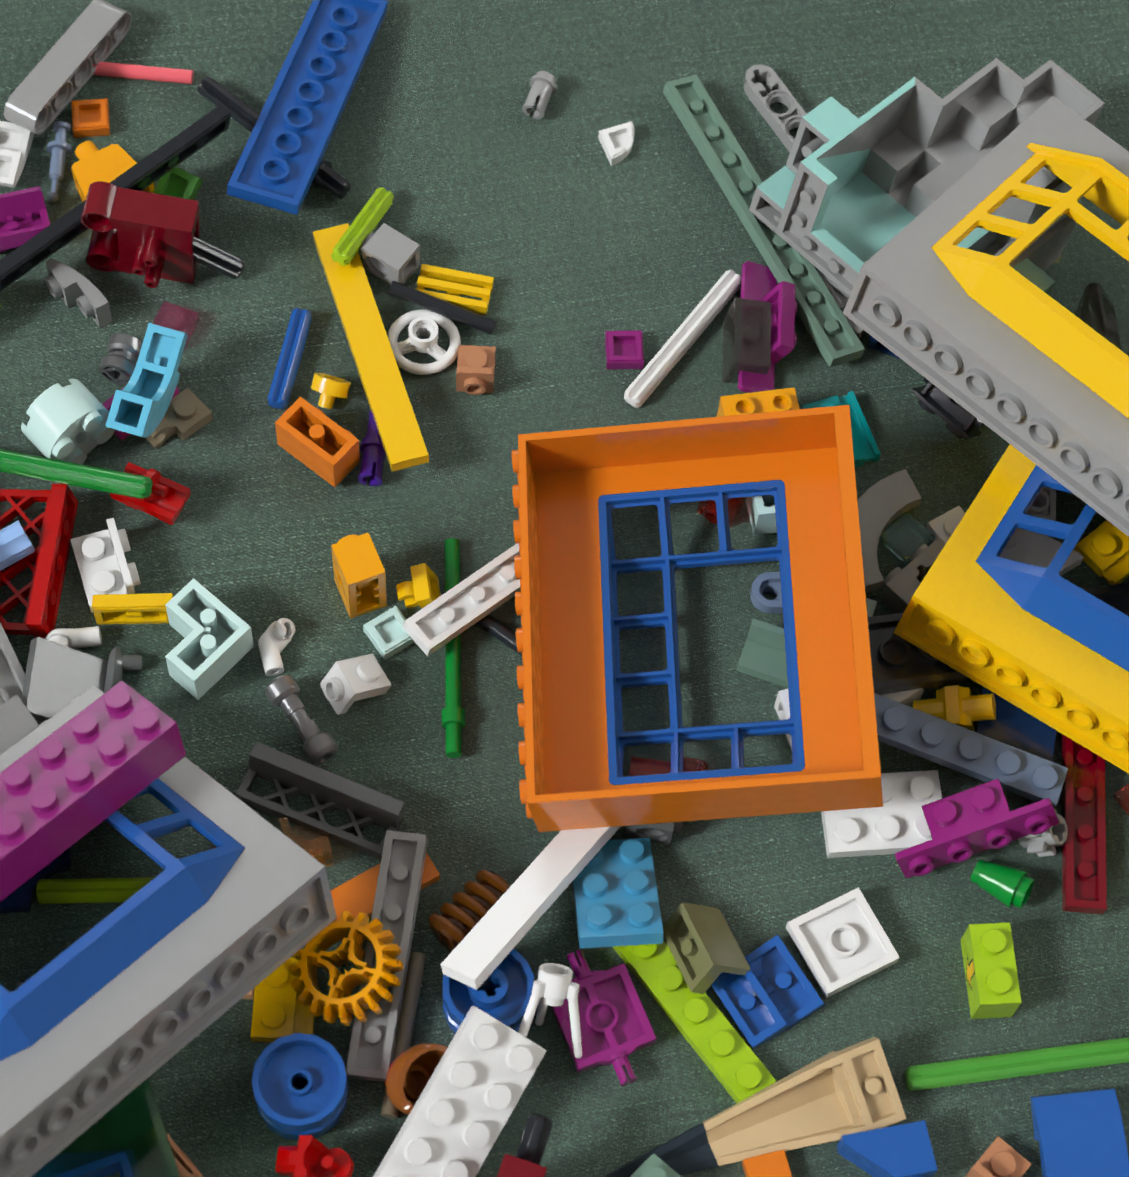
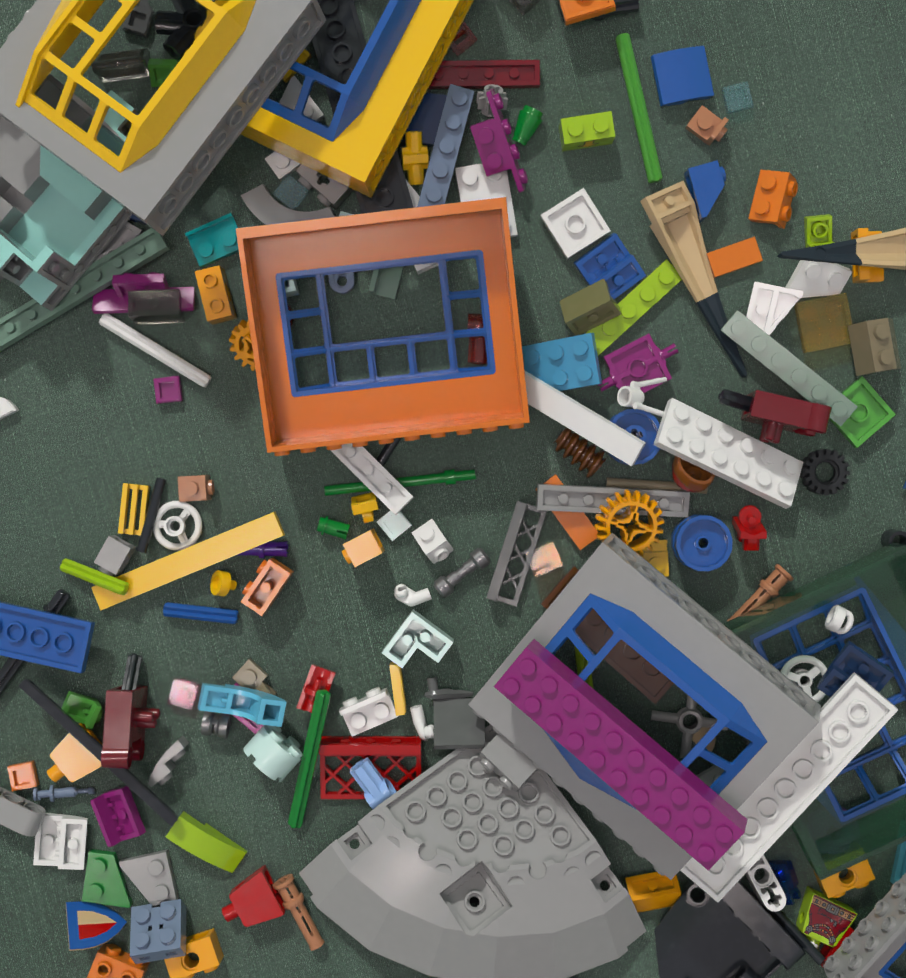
camera: 90 degrees left, 25 degrees up
none -> green pin [317,516,350,540]

